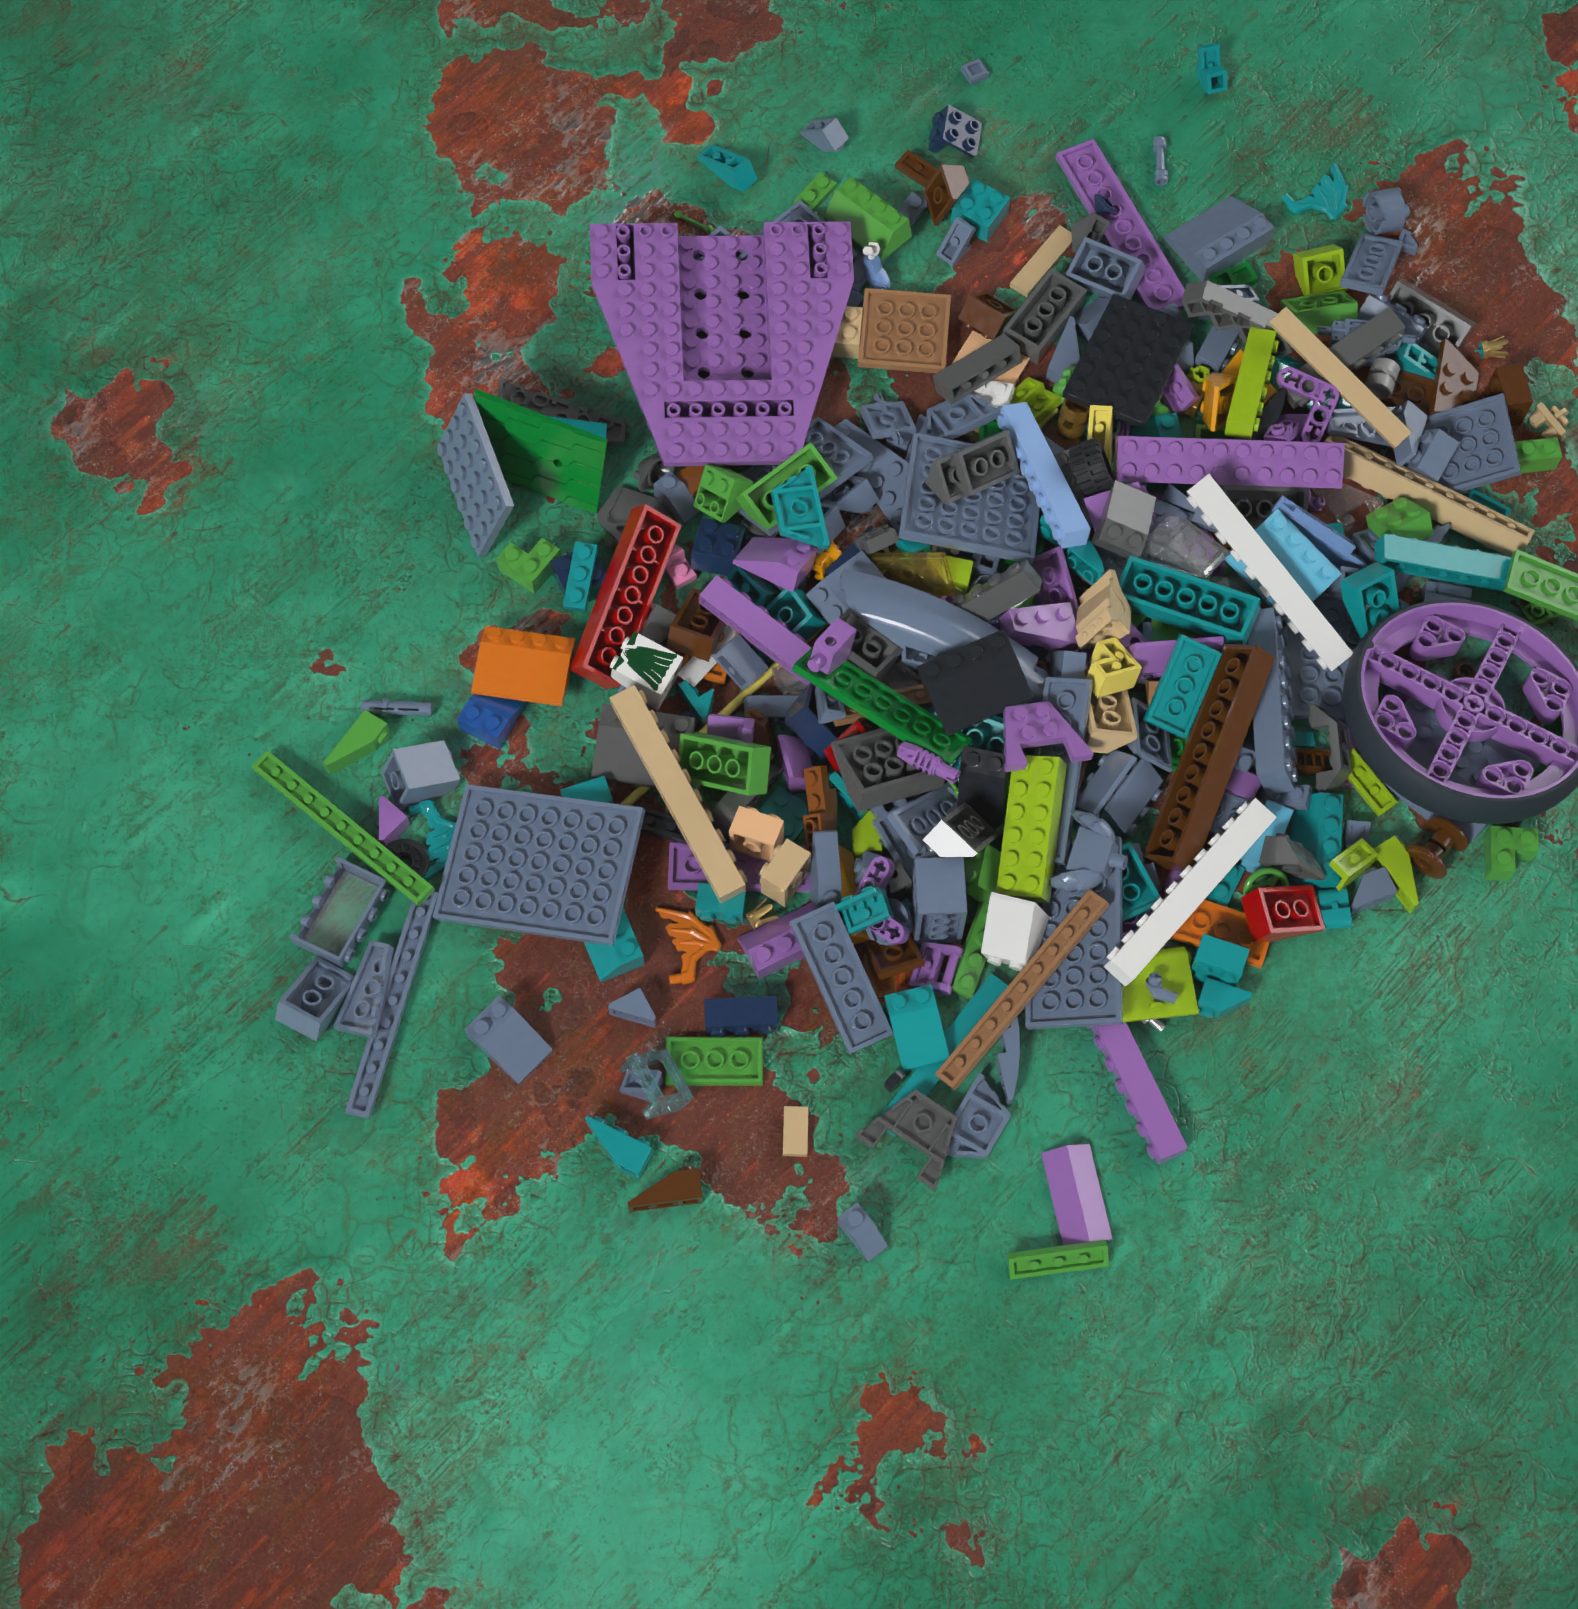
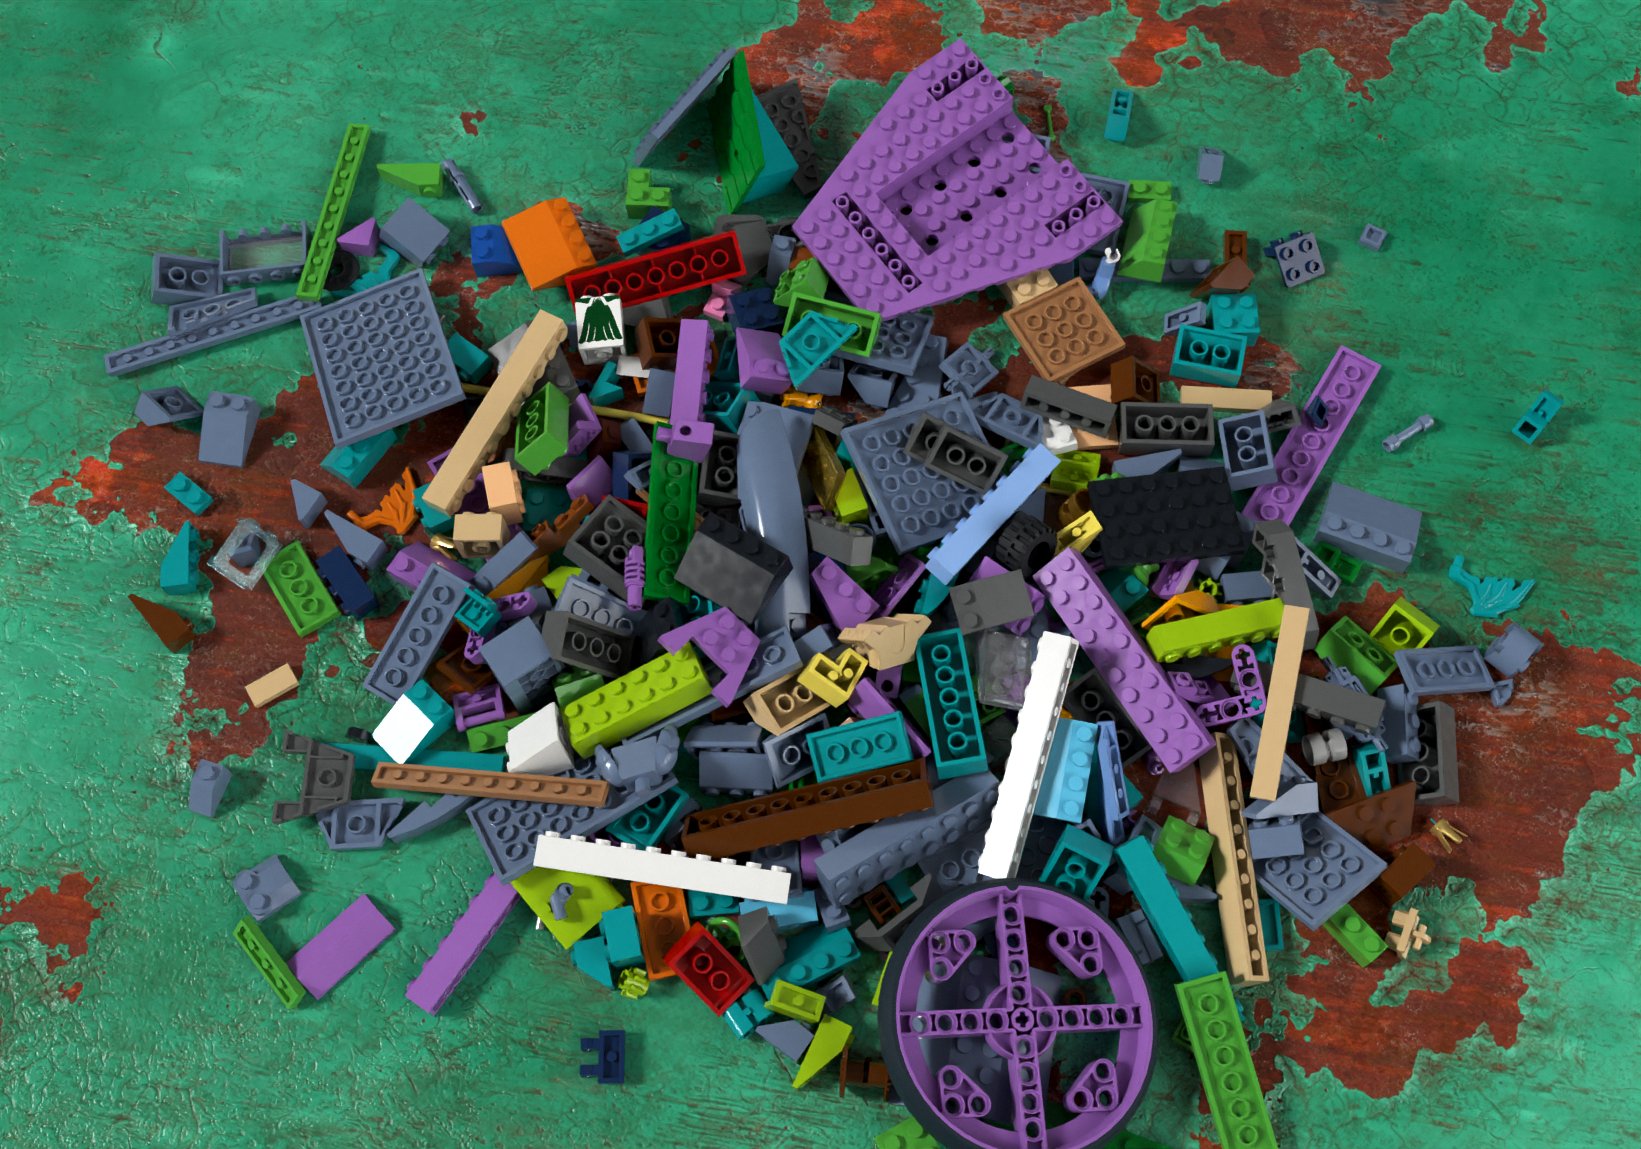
camera: 60 degrees right, 0 degrees up
none -> sand blue slope [134,386,204,426]
none -> teal plate [164,472,214,516]
none -> sand blue slope [233,854,302,923]
none -> sand blue slope [324,510,388,571]
none -> dark blue plate [580,1030,625,1084]
none -> lime gear [618,966,649,1000]
none -> teal slope [1169,324,1247,388]

